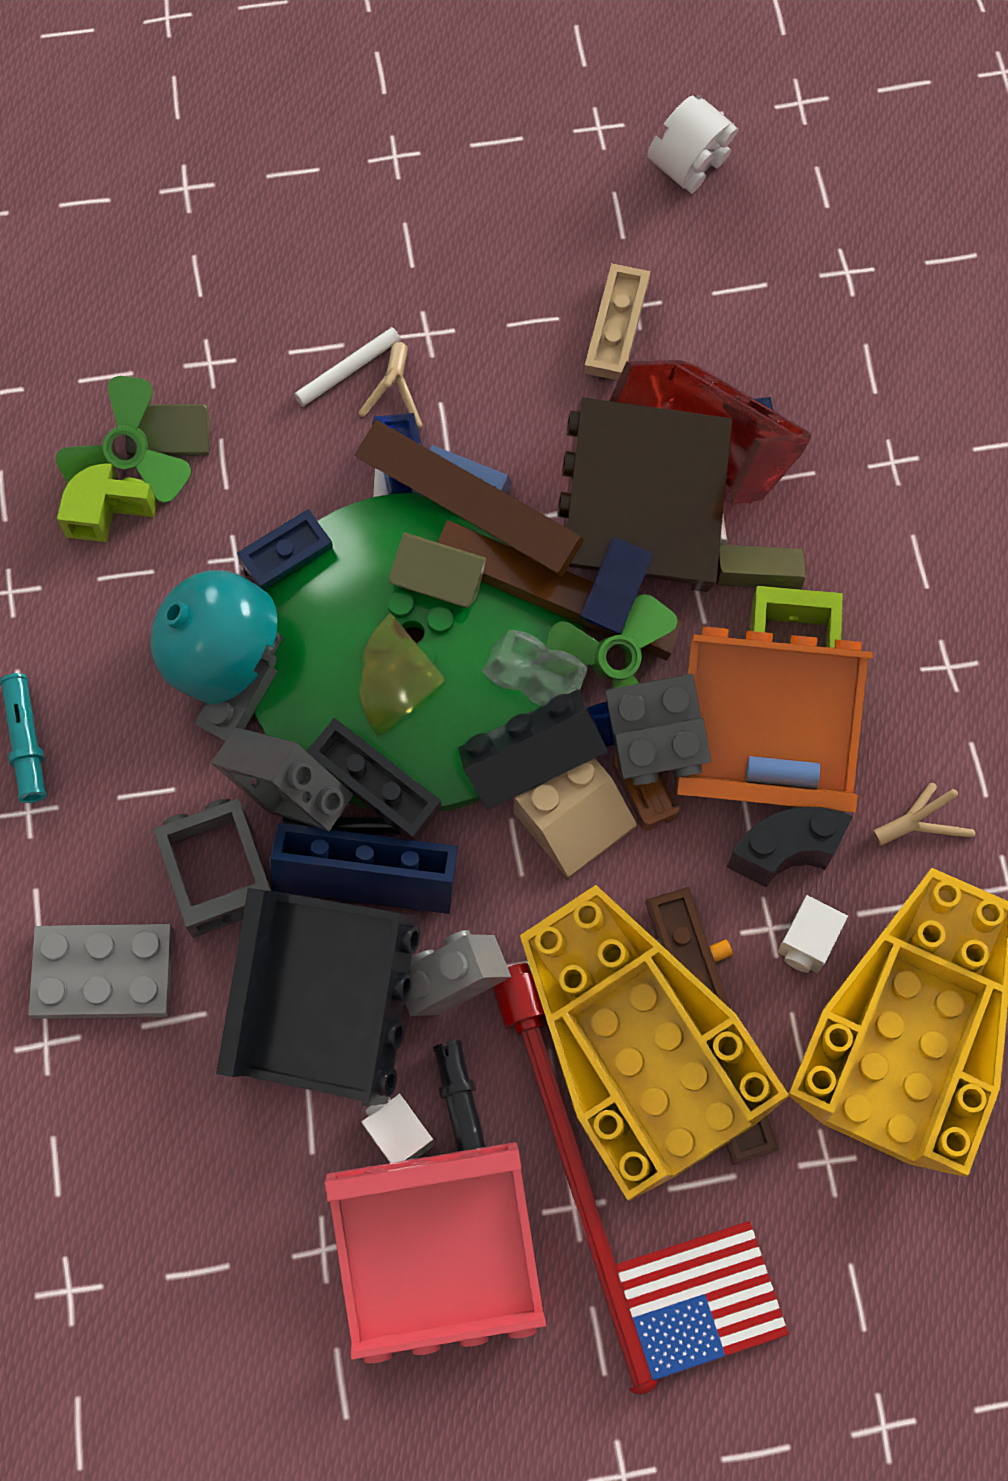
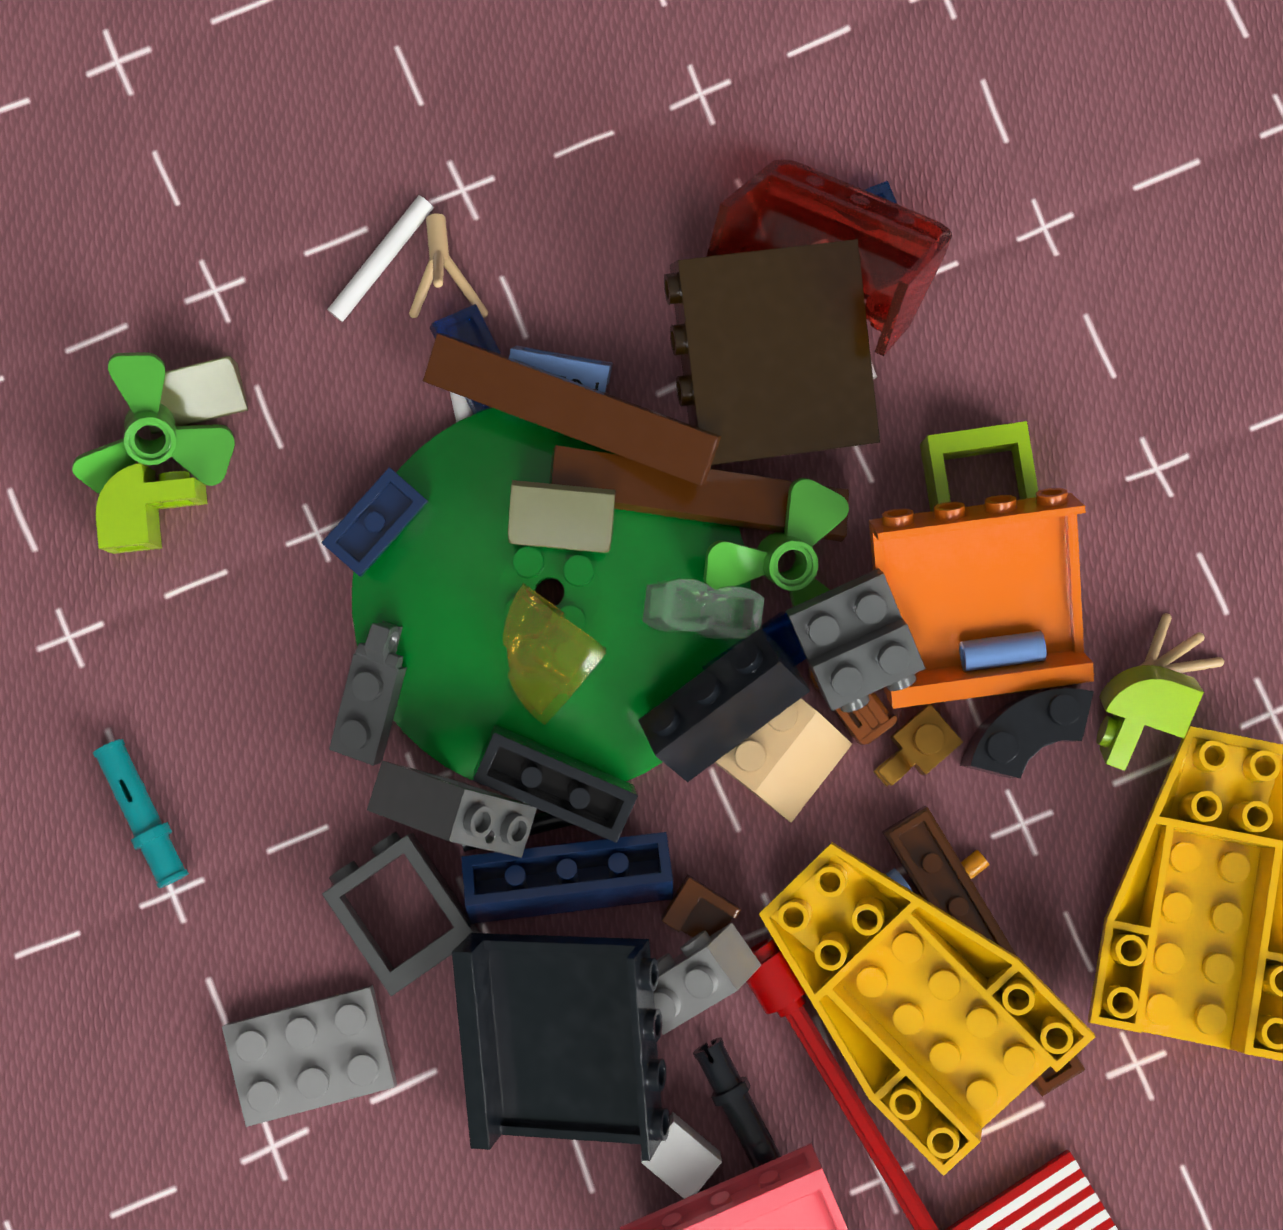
camera: 15 degrees left, 15 degrees up
teal cylinder [150,570,277,704] -> none
clear blue tile [579,537,653,635] -> none
tan plate [584,263,650,382] -> none
olive slope [717,544,805,590] -> none
white brick [777,895,848,973] -> none
none -> reddish brown panel [661,874,741,938]
none -> pearl gold plate [873,704,963,787]
none -> lime brick [1096,665,1204,771]

